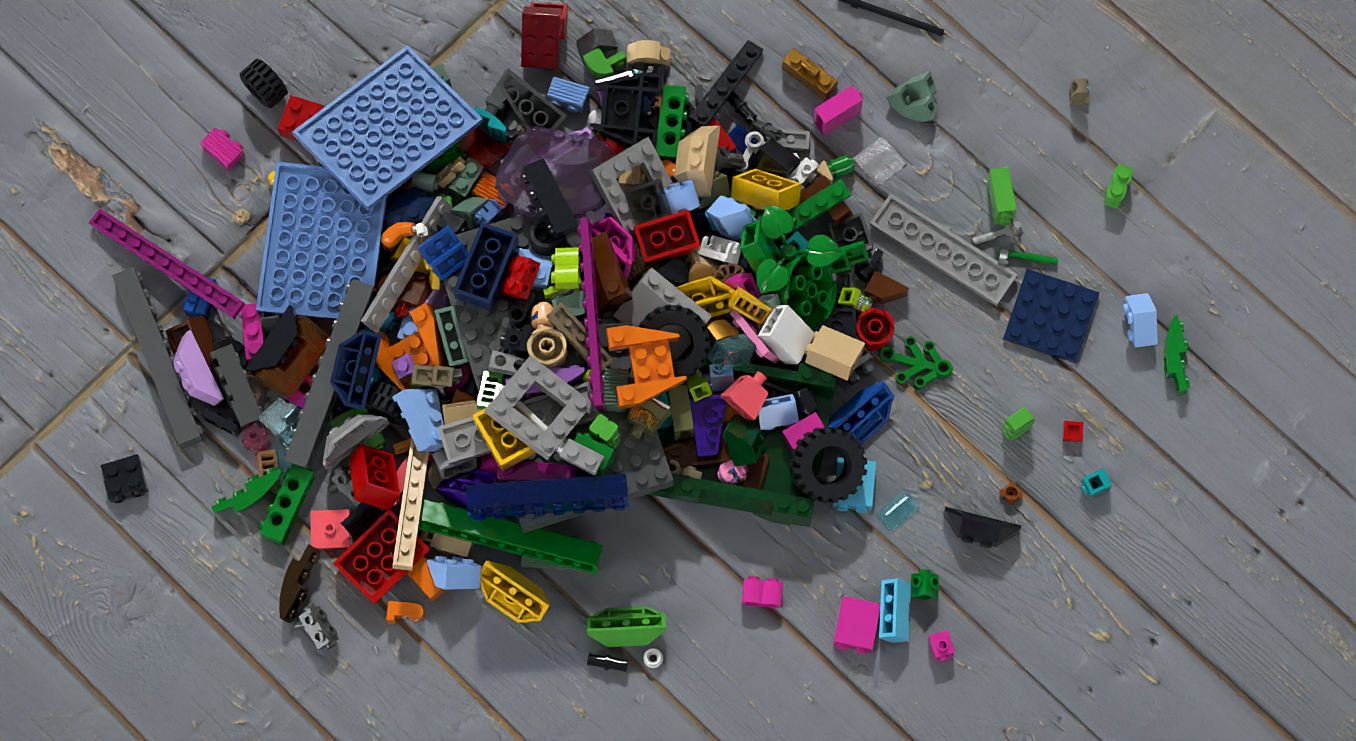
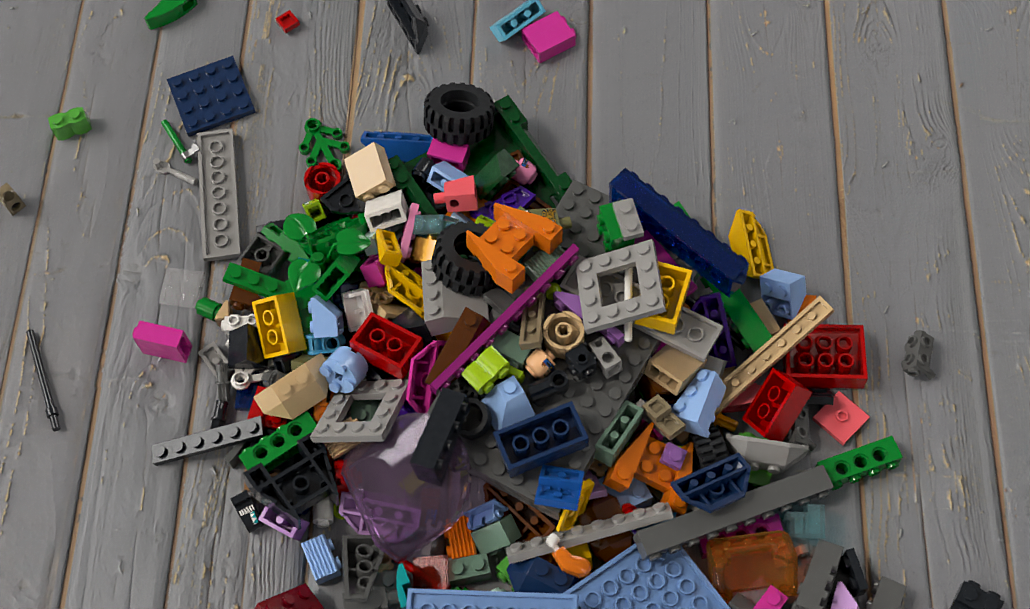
camera: 130 degrees left, 10 degrees down
green slope [211,467,284,514] -> none
clear pink brick [240,423,272,456] -> none
black wedge [246,305,300,373] -> none
medium nougat slope [257,450,281,492] -> none
dark brown slope [279,544,321,623] -> none
orange leg [386,601,425,624] -> none
tan plate [437,156,465,188] -> none
black brick [437,212,468,235] -> none
slope [476,371,504,410] -> none
red plate [499,256,541,300] -> none
flat silver slope [577,28,618,58] -> none
bright green brick [583,47,627,80] -> none
bright green wedge [587,606,666,647] -> none
black pin [587,653,628,672] -> none
bright green brick [589,414,621,449] -> none
clear smoke slope [624,178,672,225] -> none
tan brick [626,40,671,68] -> none
white plate [643,648,663,668] -> none
dark tan plate [668,460,702,479] -> none
dark pink brick [741,576,783,608] -> none
pearl gold piece [782,48,838,102] -> none
reddish brown slope [864,271,909,304] -> none
clear light blue slope [875,490,919,531] -> none
sand green brick [885,71,937,122] -> none
green brick [911,569,939,600] -> none
bright green brick [987,167,1017,226] -> none
dark orange plate [999,482,1023,505] -> none
bright green brick [1002,407,1035,441] -> none
light blue brick [1123,293,1158,347] -> none

